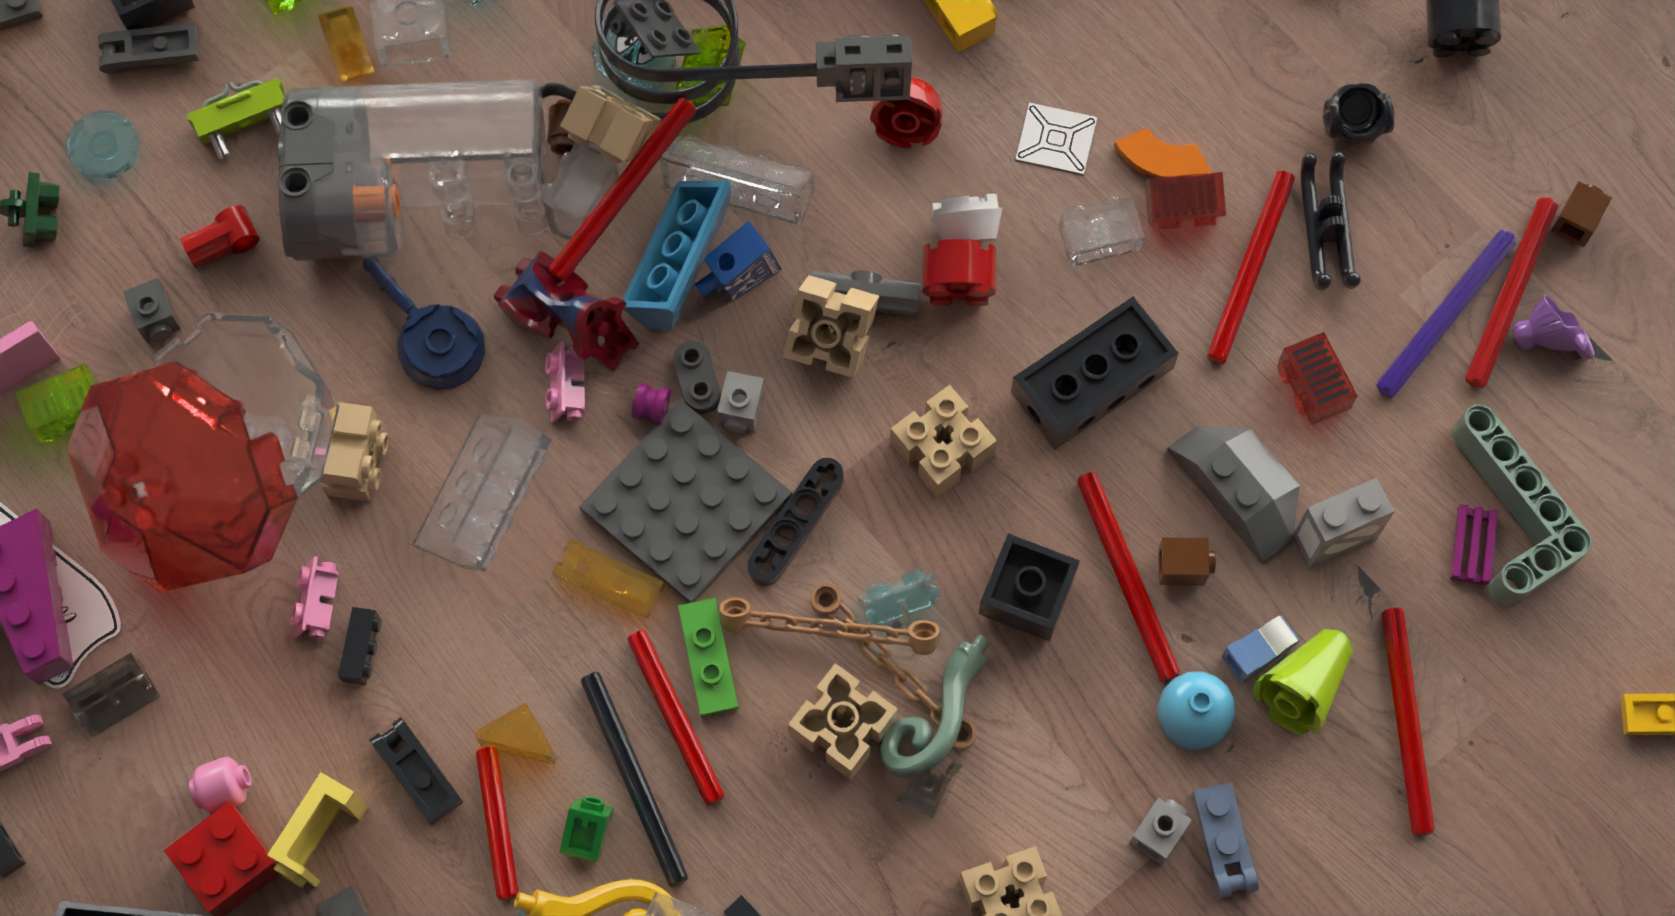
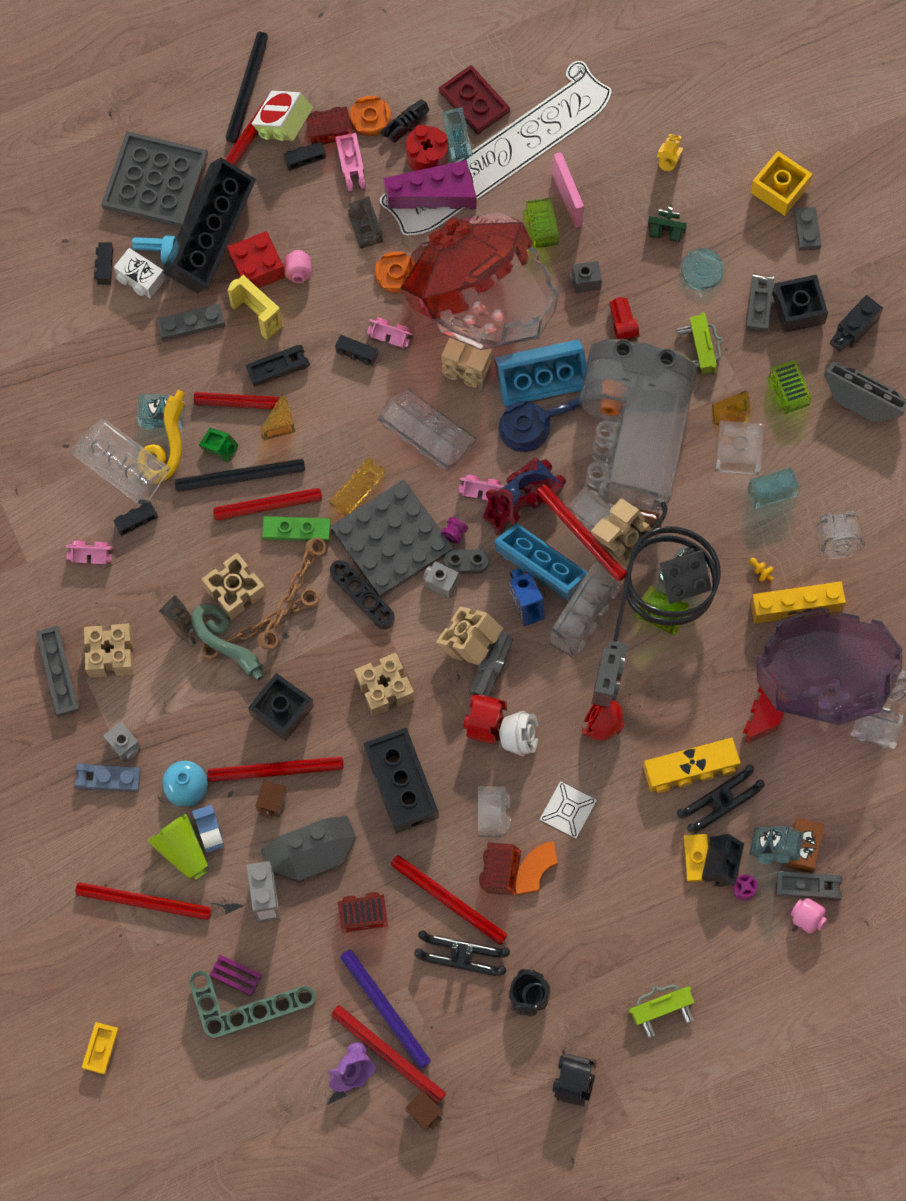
camera: 105 degrees right, 0 degrees up
clear light blue hinge [858,568,941,625] -> none
none -> orange tile [375,251,418,293]
none -> dark azure slope [494,339,586,407]

